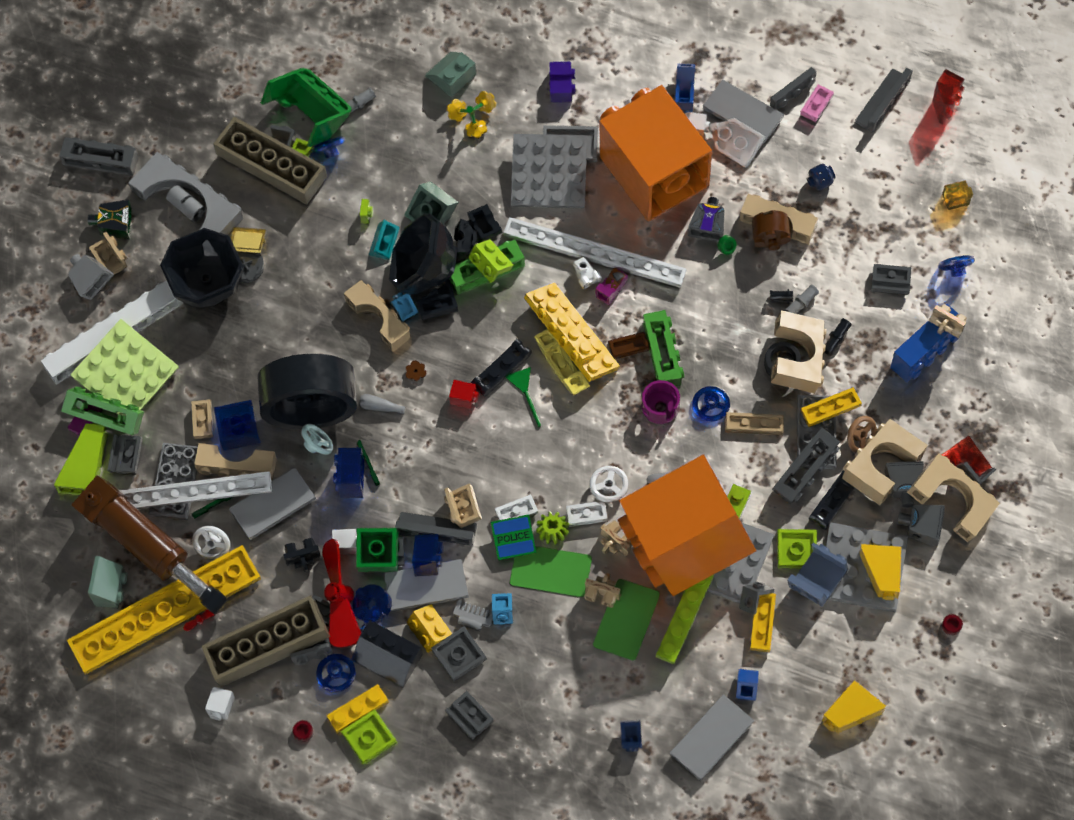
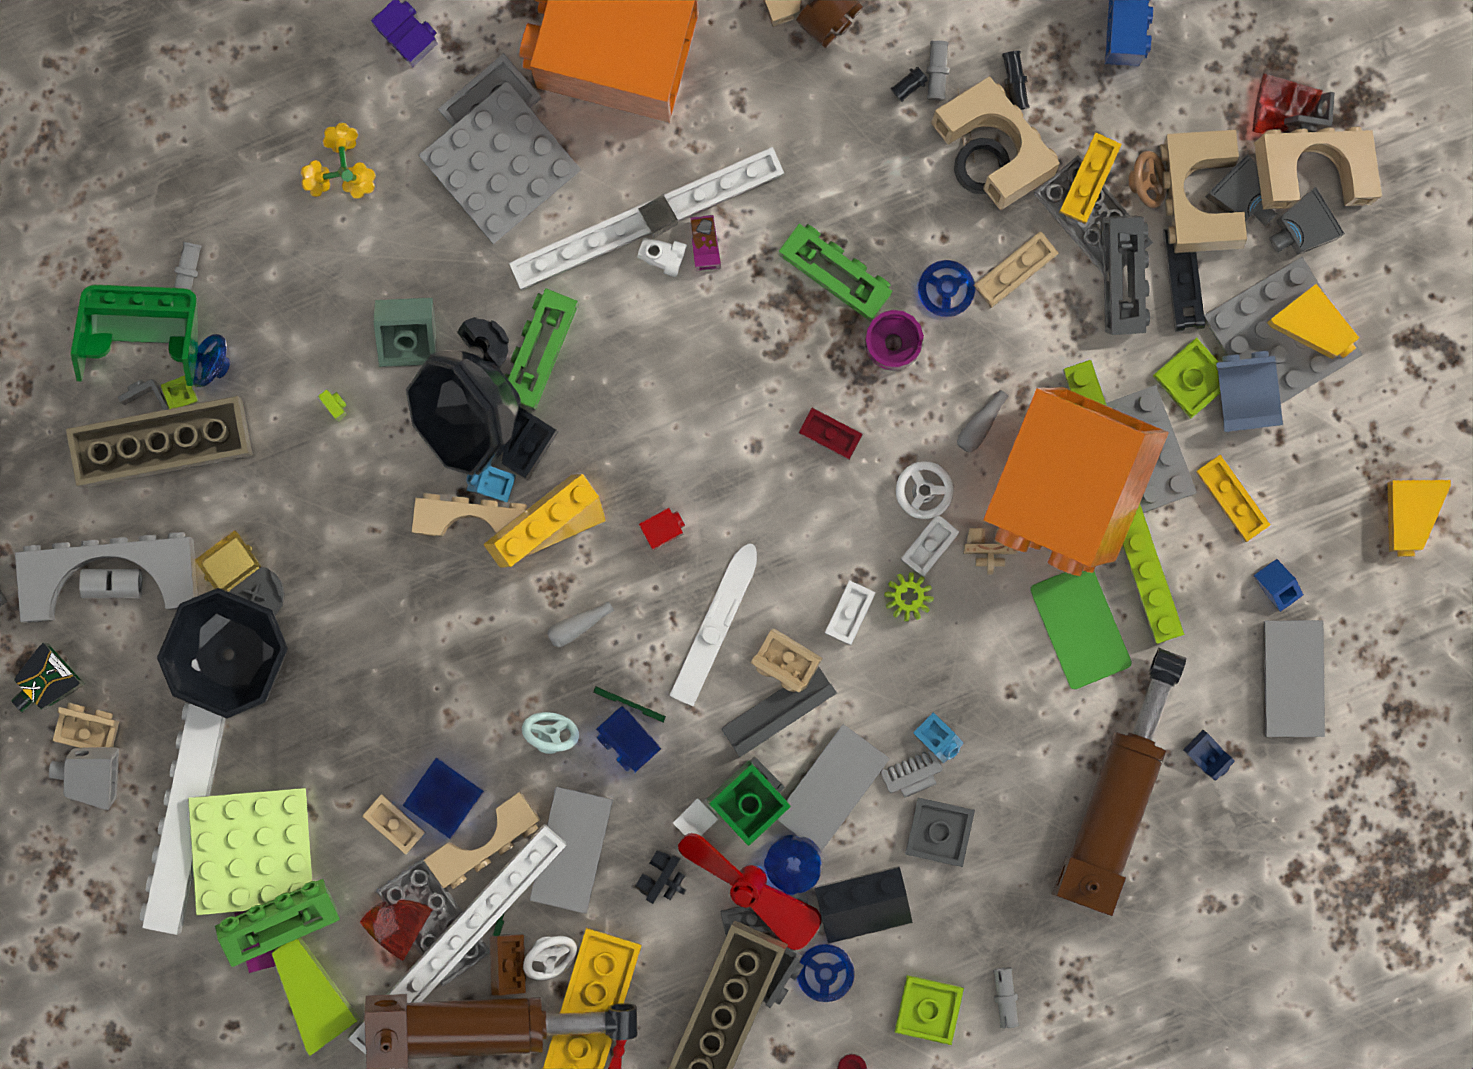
camera: 45 degrees left, 20 degrees up
dark grey plate [107,435,143,475] -> none
black wheel [257,354,357,430] -> none
yellow plate [326,684,389,734] -> none
teal slope [369,220,400,260] -> none
reddish brown plant [406,360,427,381] -> none
yellow bracket [407,604,452,652] -> none
clear blue brick [412,534,444,577] -> none
sand green slope [425,52,476,97] -> none
dark grey plate [445,691,494,740] -> none
black cylinder [467,204,502,244] -> none
lime bracket [468,239,513,283] -> none
black plate [471,339,532,397] -> none
piece [491,515,537,560] -> none
green piece [506,367,541,427] -> none
bright green sticker [510,546,592,597] -> none
yellow plate [524,282,620,382] -> none
light yellow slope [534,329,590,396] -> none
tan hips [585,573,621,608] -> none
reddish brown tile [608,332,650,359] -> none
torso [688,197,724,242] -> none
green tile [717,235,737,255] -> none
dark grey bracket [739,582,774,614] -> none
dark red tile [942,614,963,635] -> none
none -> clear red brick [360,899,433,961]
none -> yellow wedge [483,474,606,568]
none -> reddish brown bracket [490,934,526,996]
none -> clear smoke brick [638,194,678,239]
none -> white piece [670,543,757,706]
none -> dark red plate [798,407,863,460]
none -> light grey pin [993,967,1019,1029]
none -> reddish brown piece [1052,648,1187,916]

